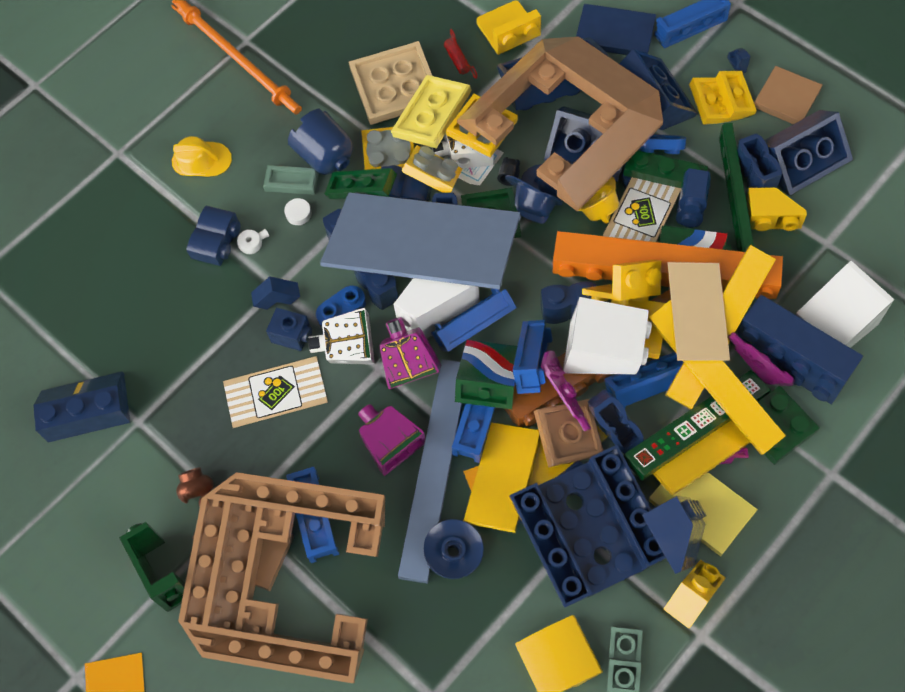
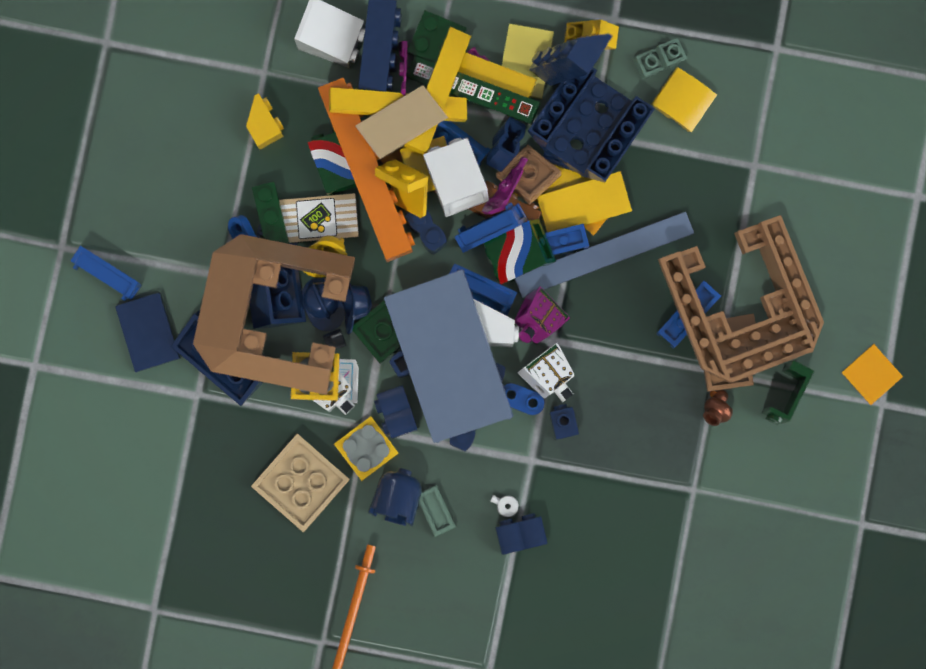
camera: 130 degrees left, 20 degrees up
dark blue slope [33,371,130,442] -> none
yellow piece [172,136,232,177] -> none
sticker [223,356,328,428] -> none
dark blue piece [251,276,300,310] -> none
white tile [284,198,312,225] -> none
dark green plate [324,168,397,199] -> none
magenta torso [358,404,426,476] -> none
light yellow tile [391,75,472,148] -> none
piece [402,145,463,193] -> none
dark blue dish [423,519,484,579] -> none
red piece [444,29,477,79] -> none
yellow bracket [476,0,541,55] -> none
dark blue slope [619,49,698,130] -> none
dark blue brick [676,168,711,228] -> none
yellow slope [689,71,757,124] -> none
dark green tile [719,123,754,252] -> none
dark blue tile [727,48,751,73] -> none
dark blue brick [737,134,782,188] -> none
medium nougat tile [754,66,822,124] -> none
dark blue slope [765,110,853,195] -> none

